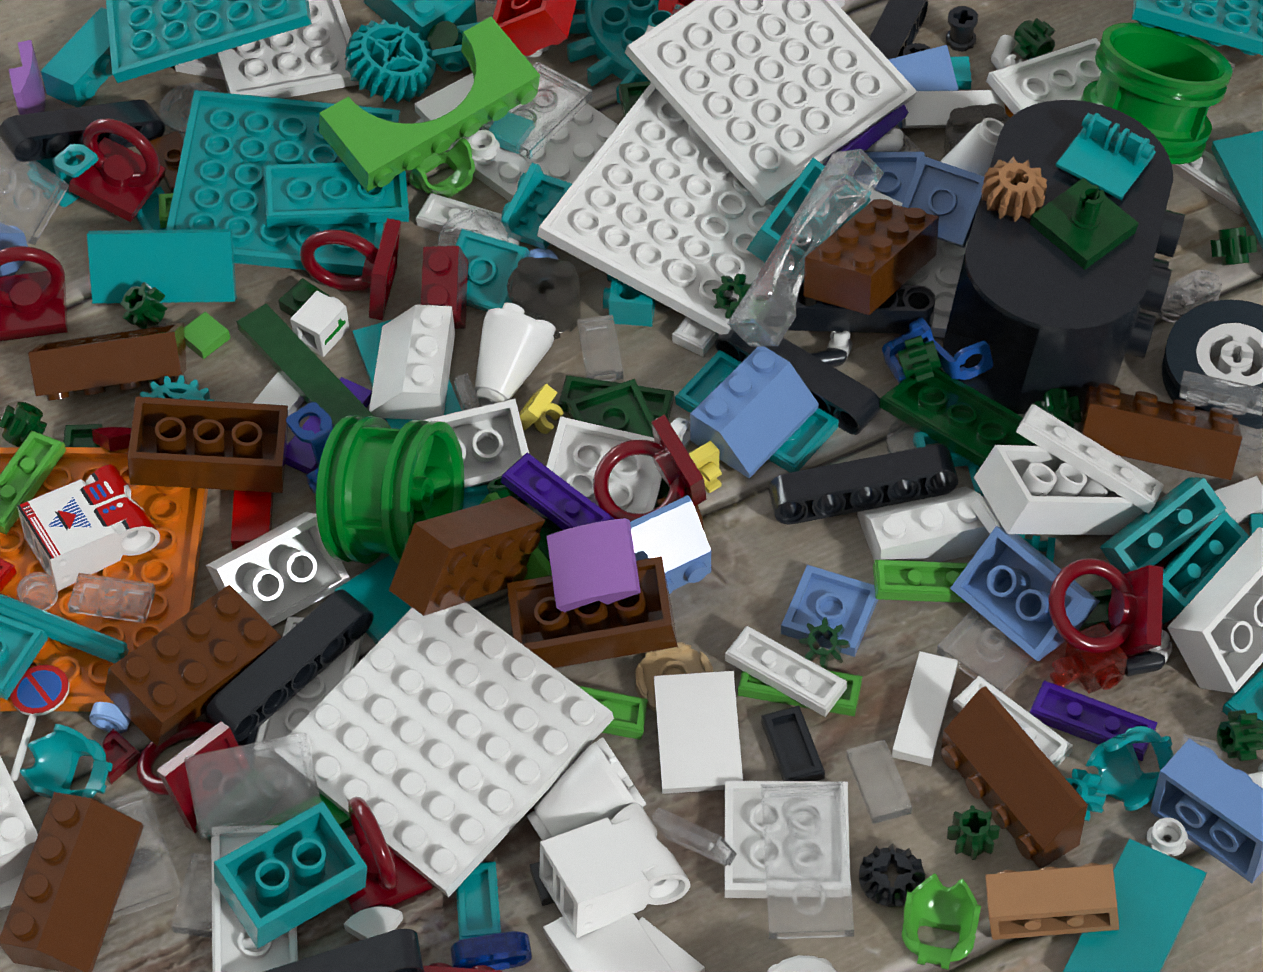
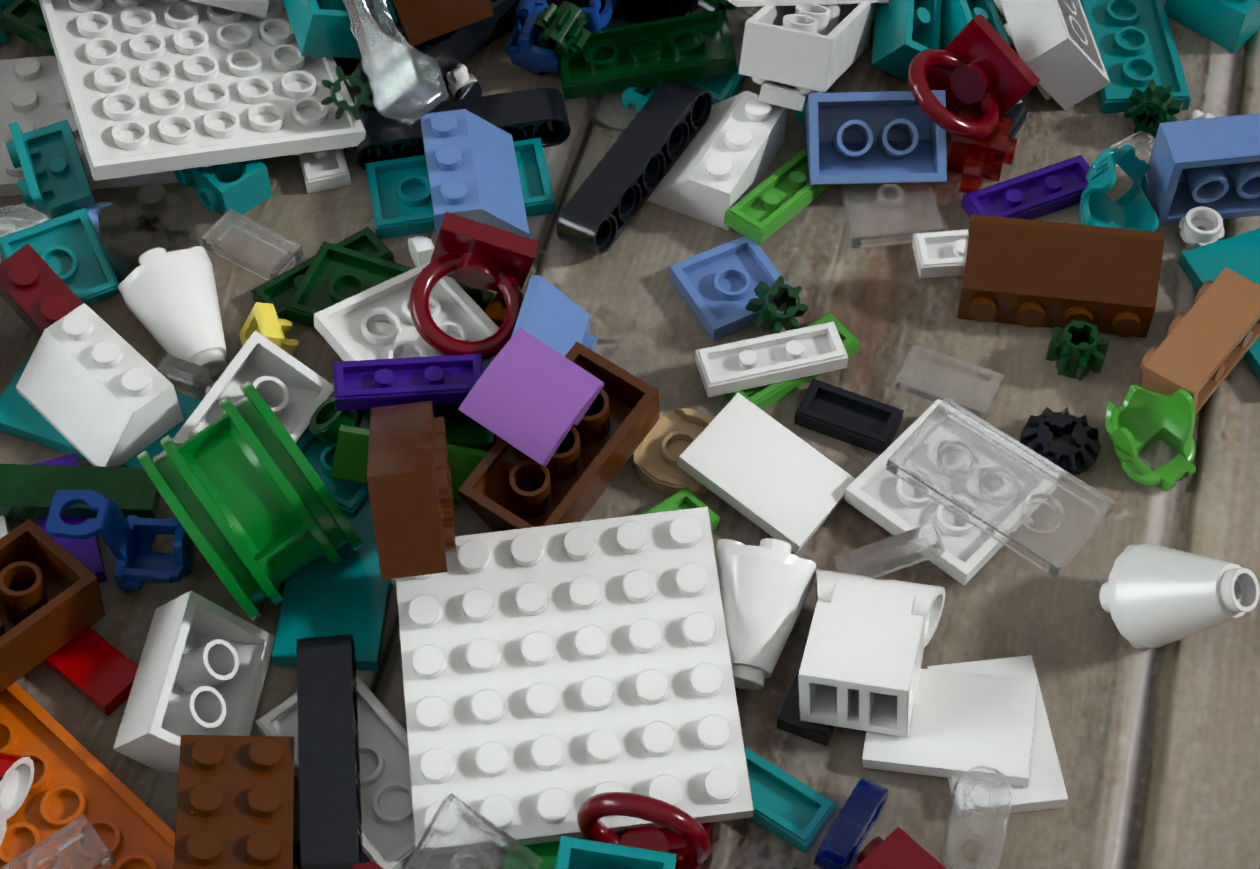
camera: 50 degrees left, 0 degrees up
white tile [892,651,958,766] -> none

